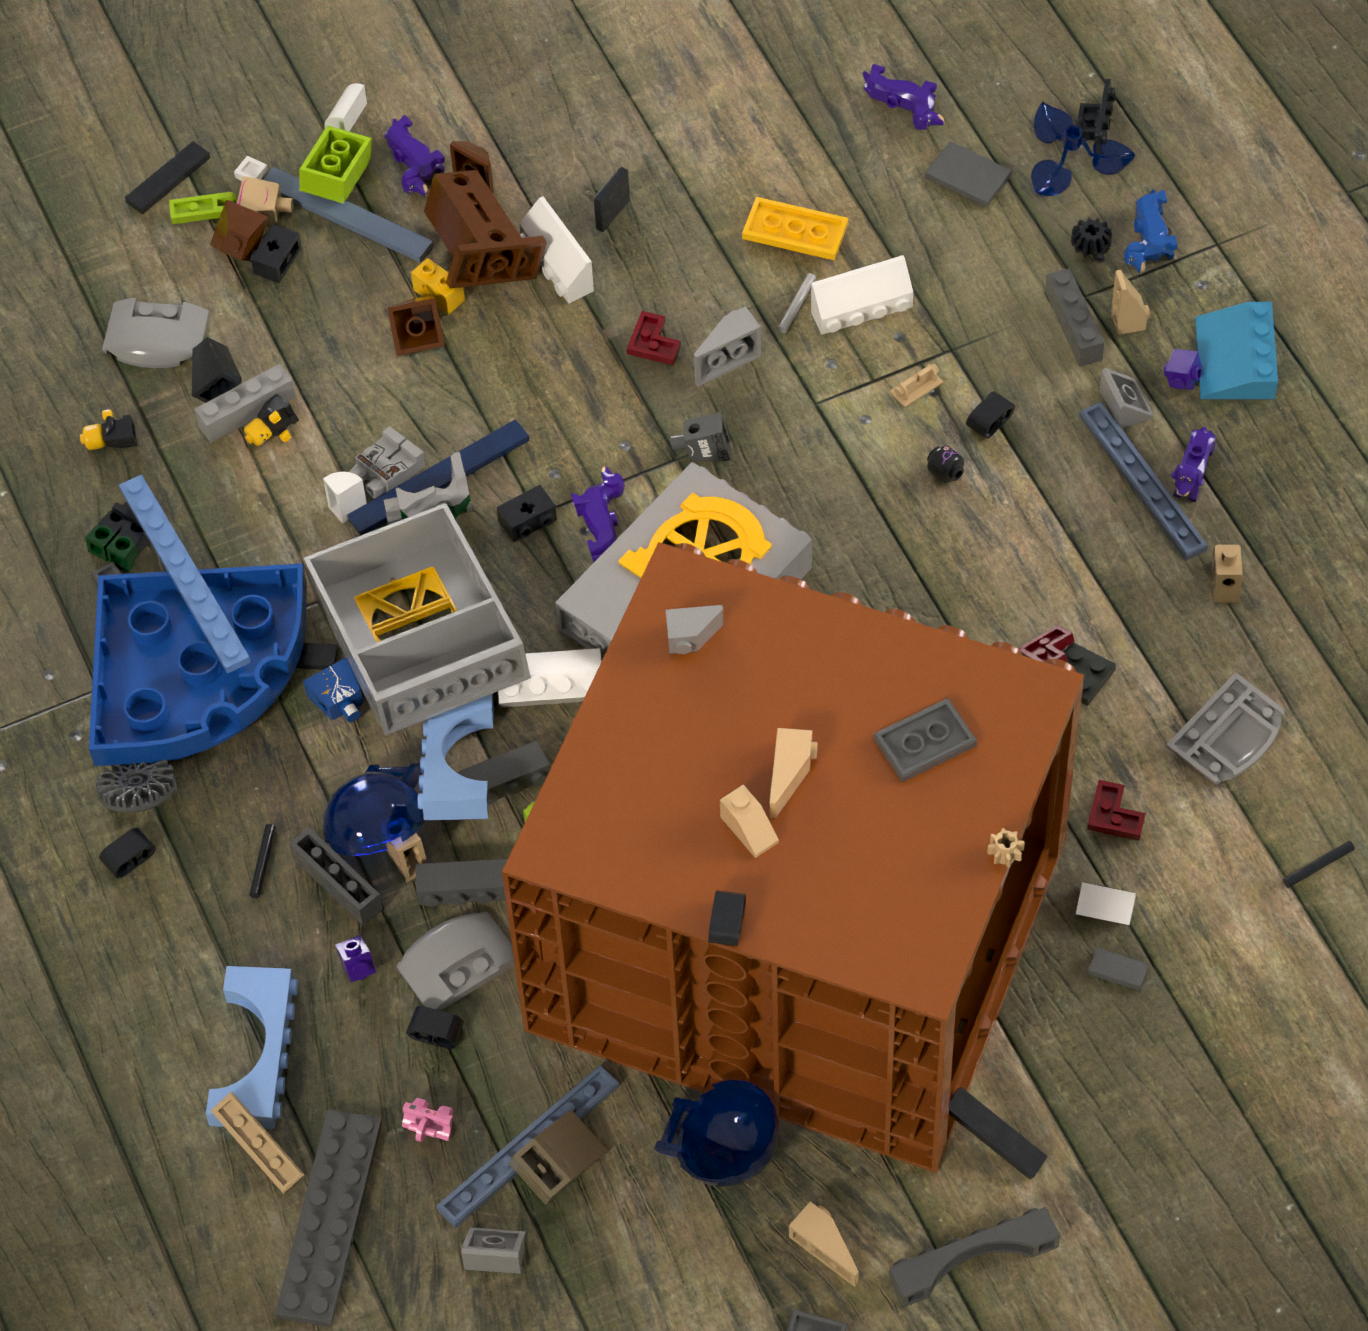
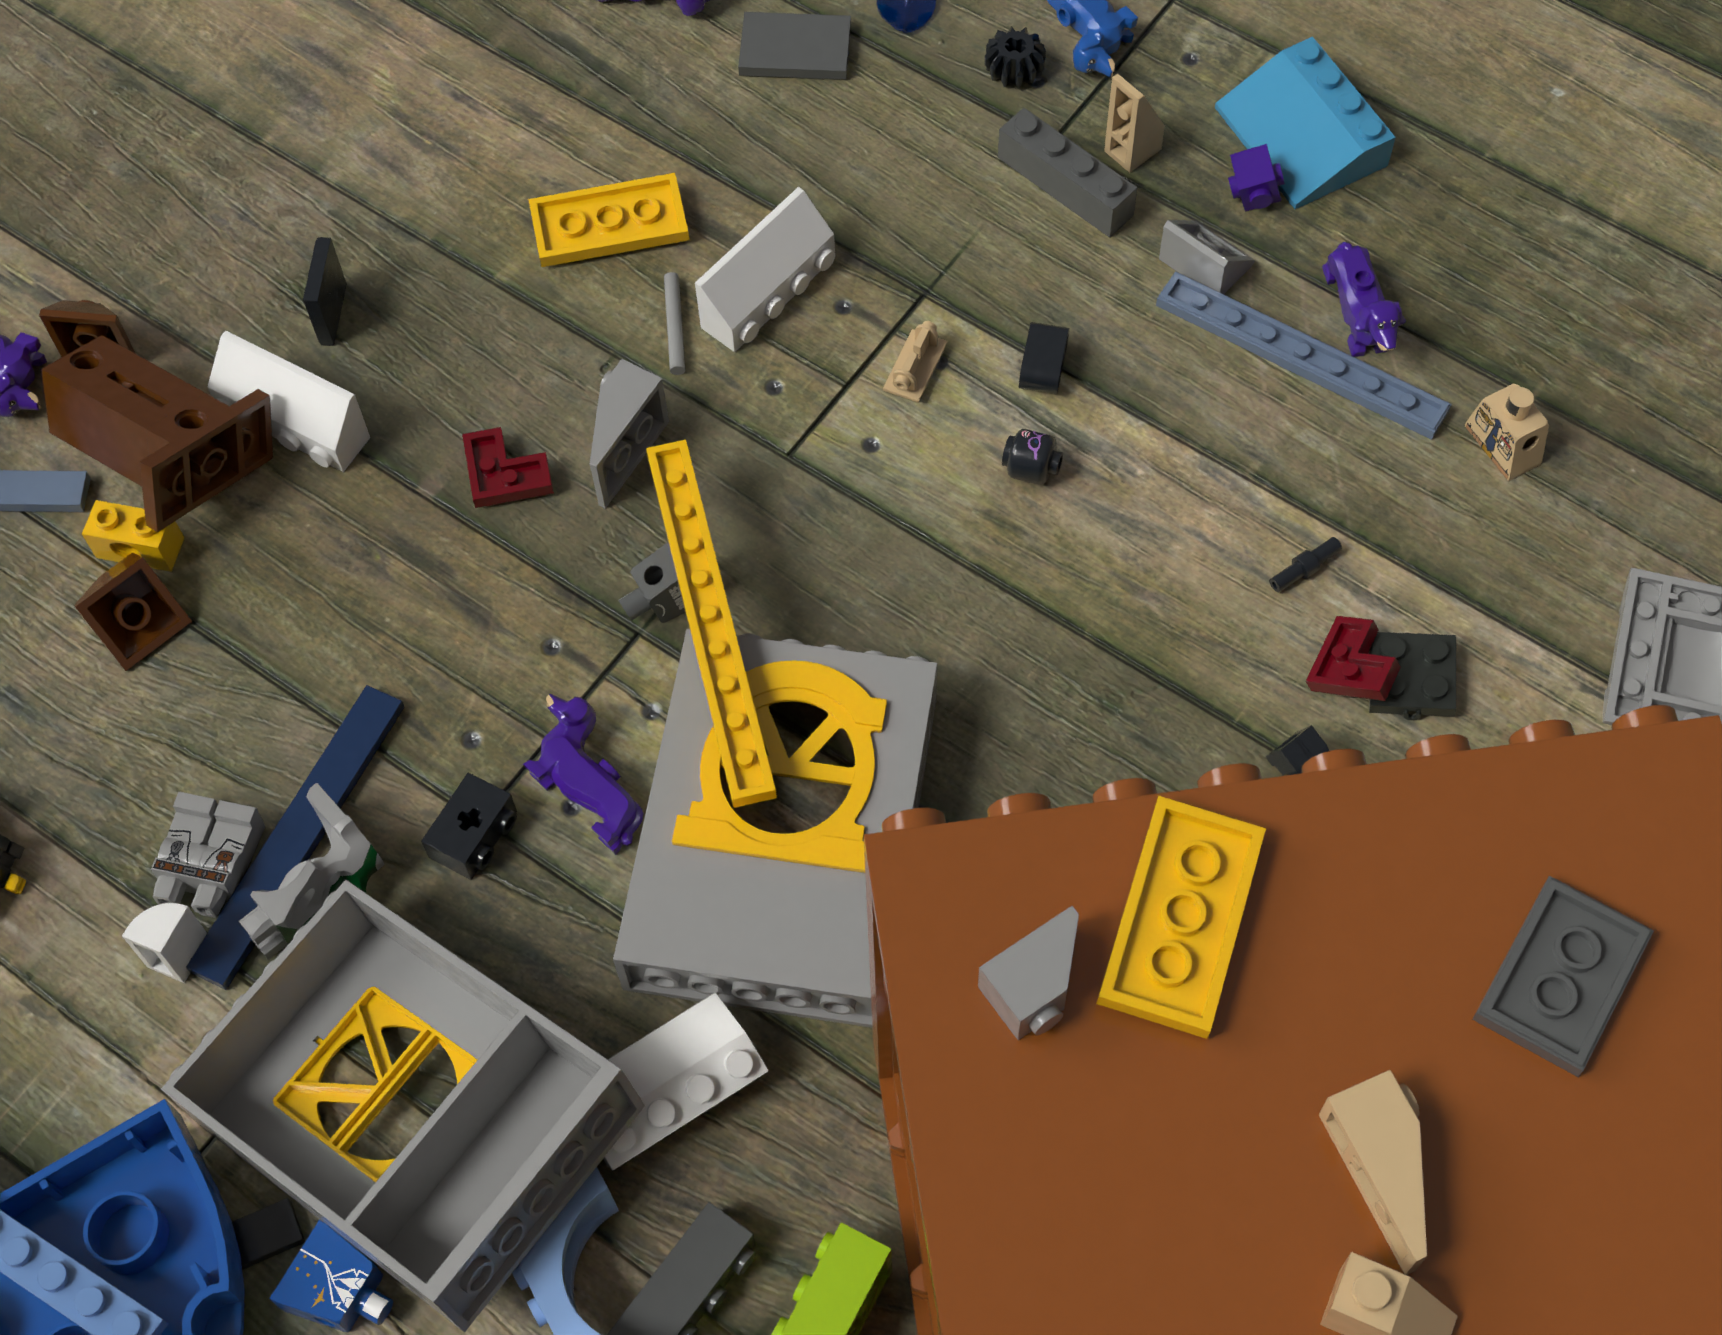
camera: 30 degrees left, 5 degrees up
none -> yellow plate [646,440,777,808]
none -> yellow plate [1096,796,1266,1039]
none -> black bar [1269,537,1342,593]

